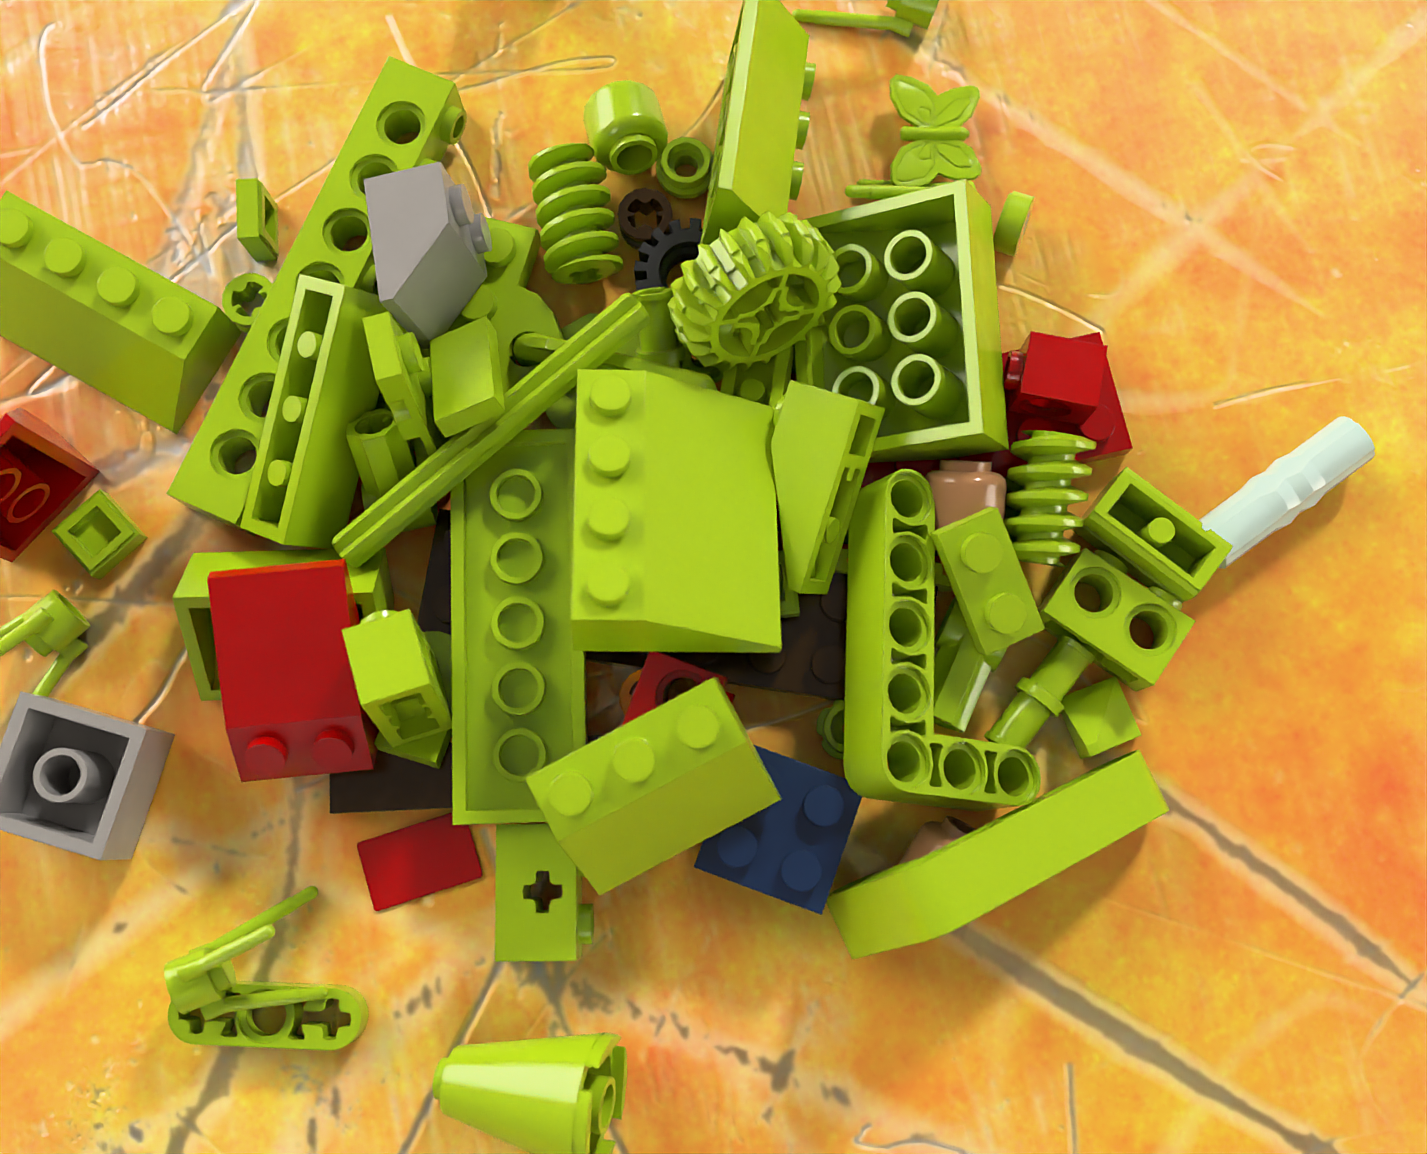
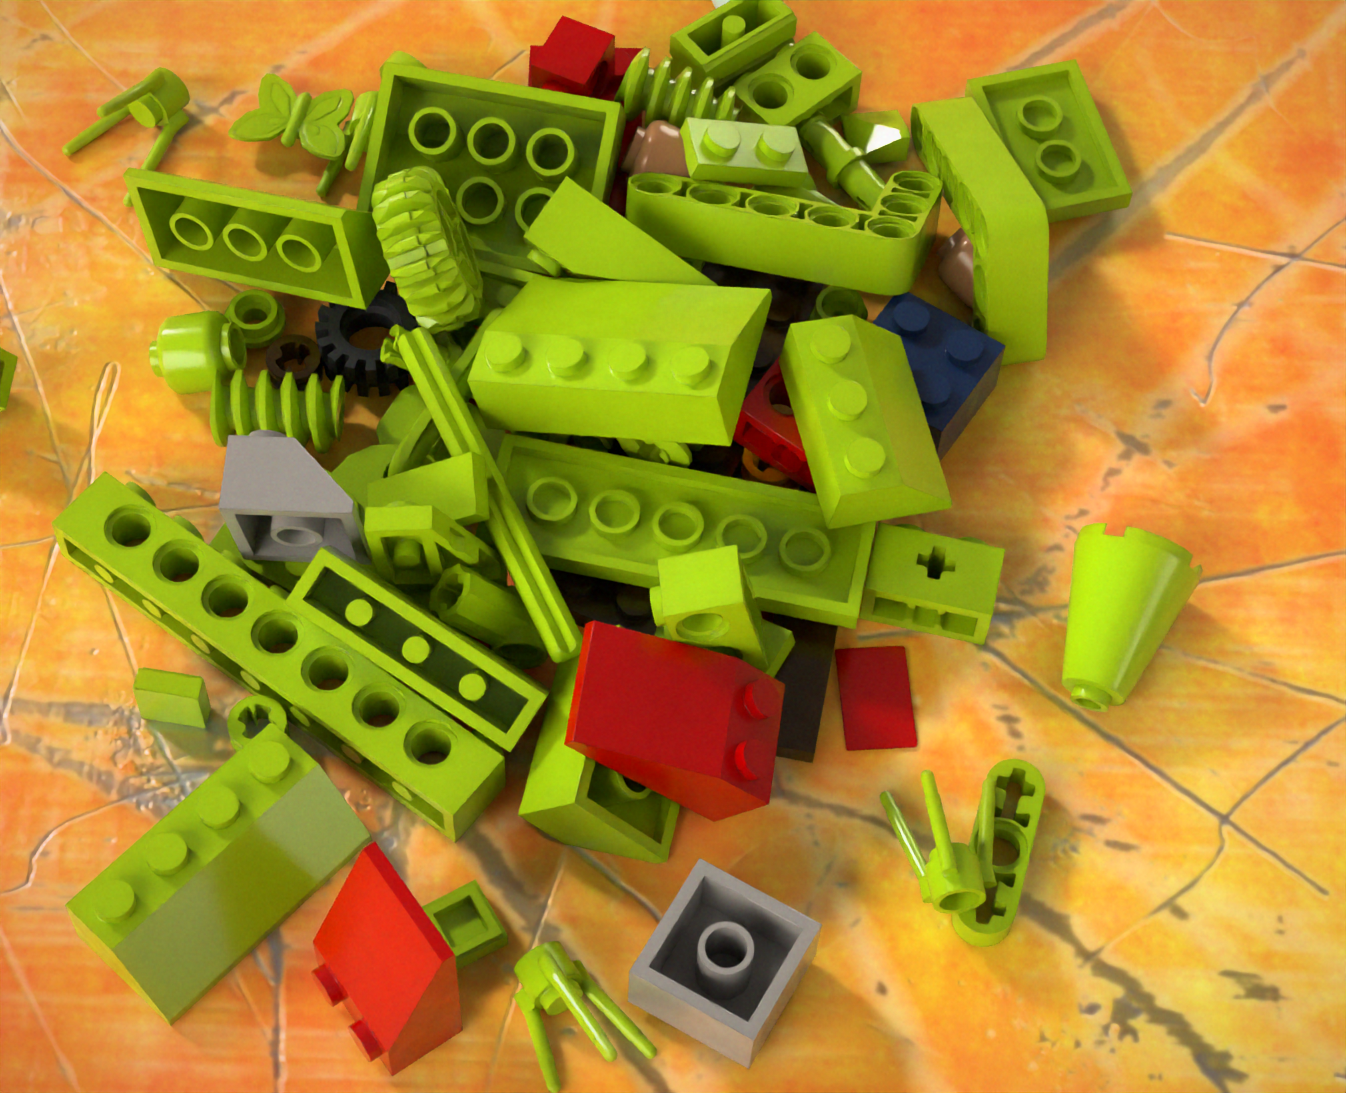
camera: 80 degrees left, 20 degrees down
none -> lime plate [965,59,1133,223]

